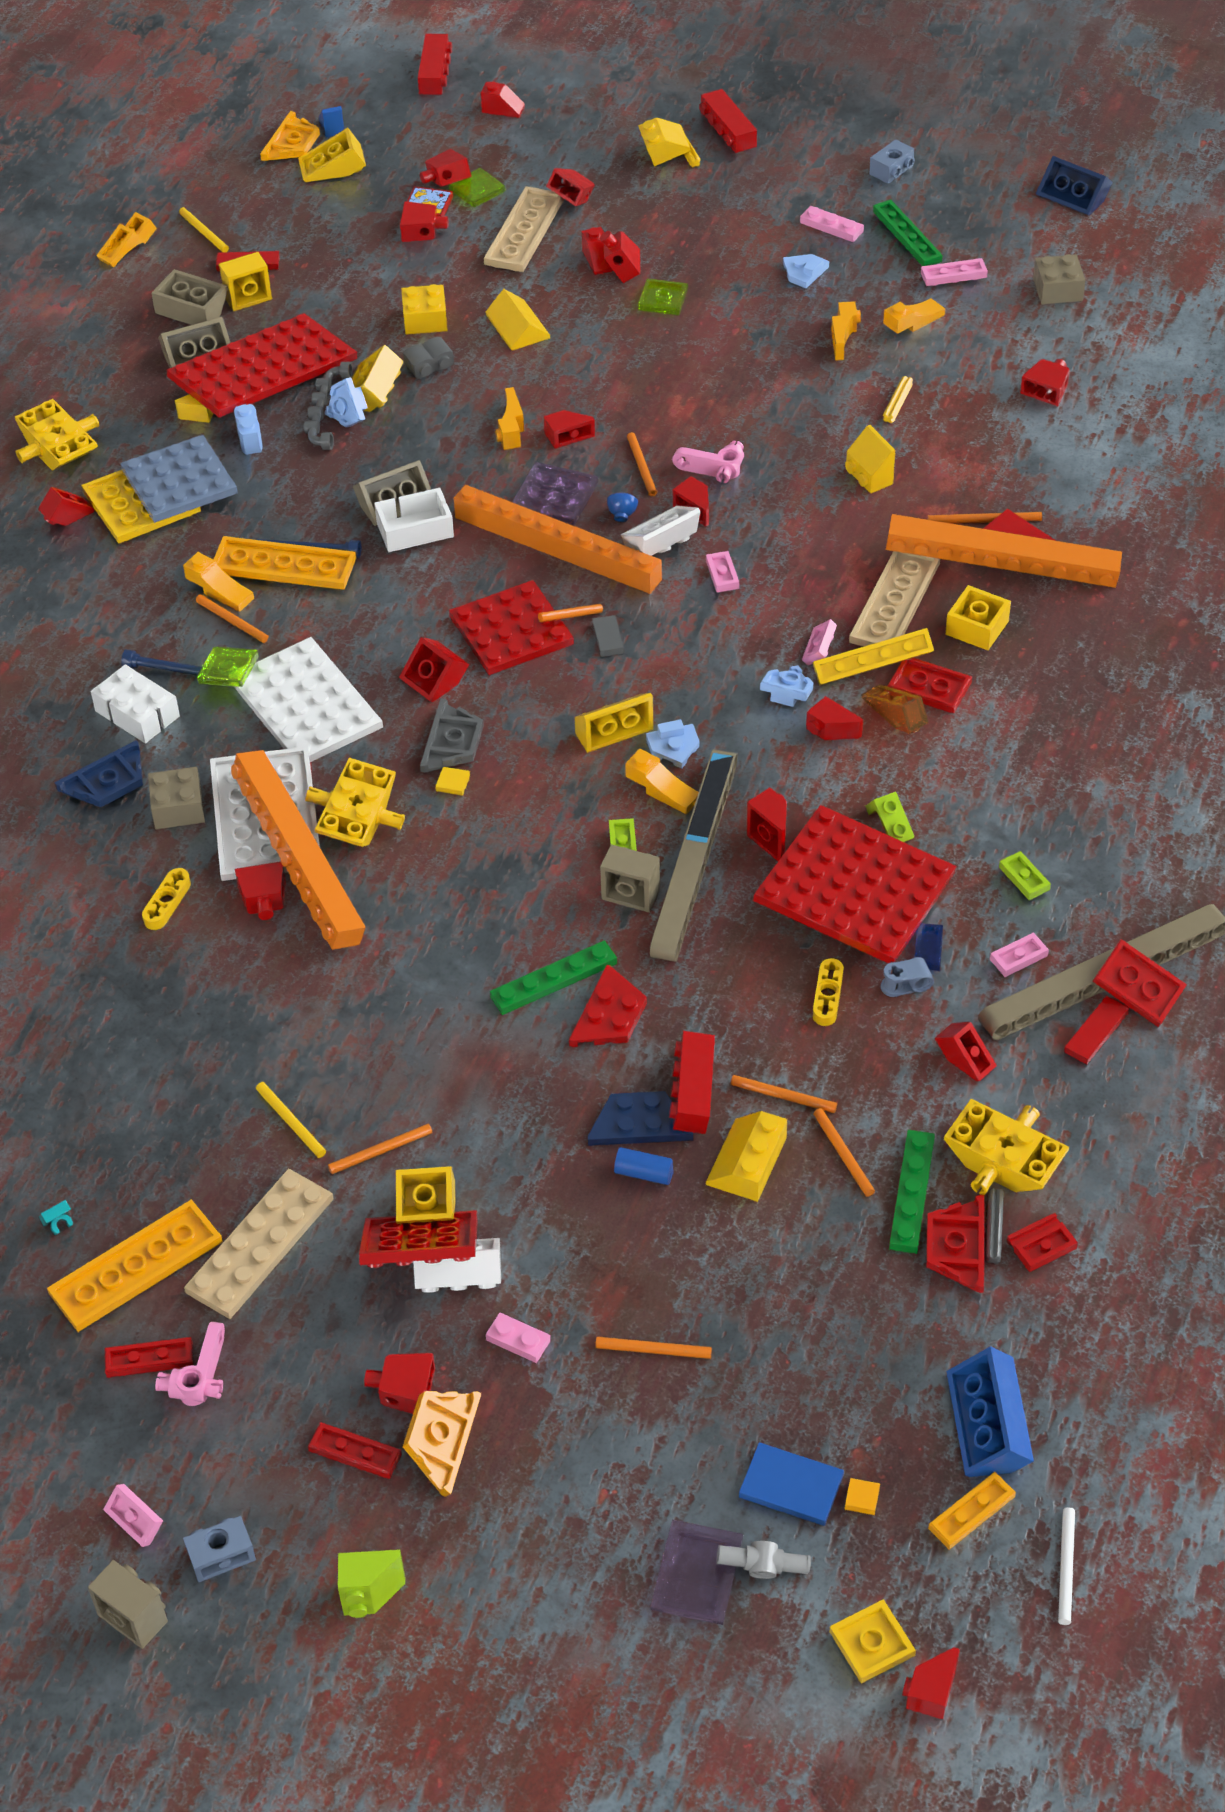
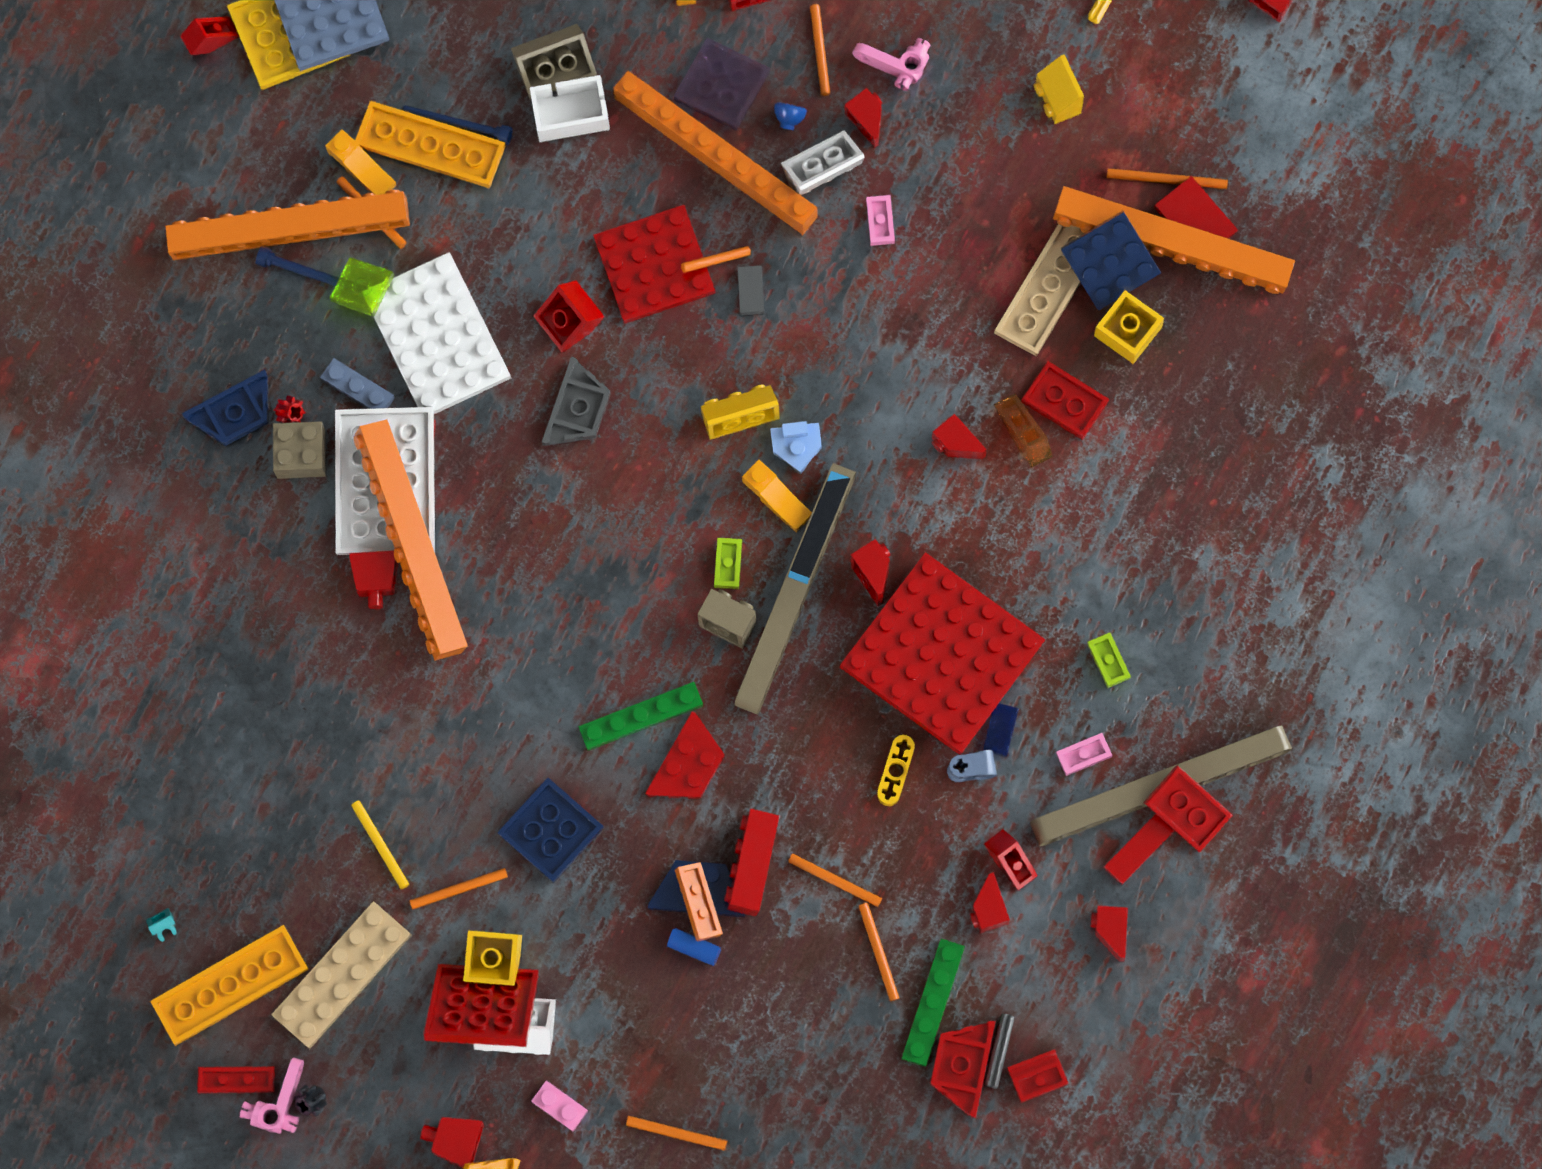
camera: 10 degrees right, 25 degrees up
white piece [91,664,180,744] -> none
yellow beam [142,868,191,930] -> none
yellow slope [305,758,405,847] -> none
yellow piece [435,767,470,796] -> none
yellow slope [706,1111,787,1202] -> none
light blue plate [760,665,813,707] -> none
bright pink plate [802,619,837,666] -> none
yellow plate [813,628,934,686] -> none
lime bracket [865,792,914,842] -> none
yellow slope [944,1099,1069,1195] -> none
none -> orange brick [166,190,410,260]
none -> red gear [273,395,305,423]
none -> black gear [294,1084,327,1117]
none -> sand blue plate [320,358,395,409]
none -> dark blue plate [497,778,604,883]
none -> plate [675,862,723,941]
none -> red slope [970,872,1010,933]
none -> dark blue plate [1061,210,1161,311]
none -> red slope [1091,906,1128,962]

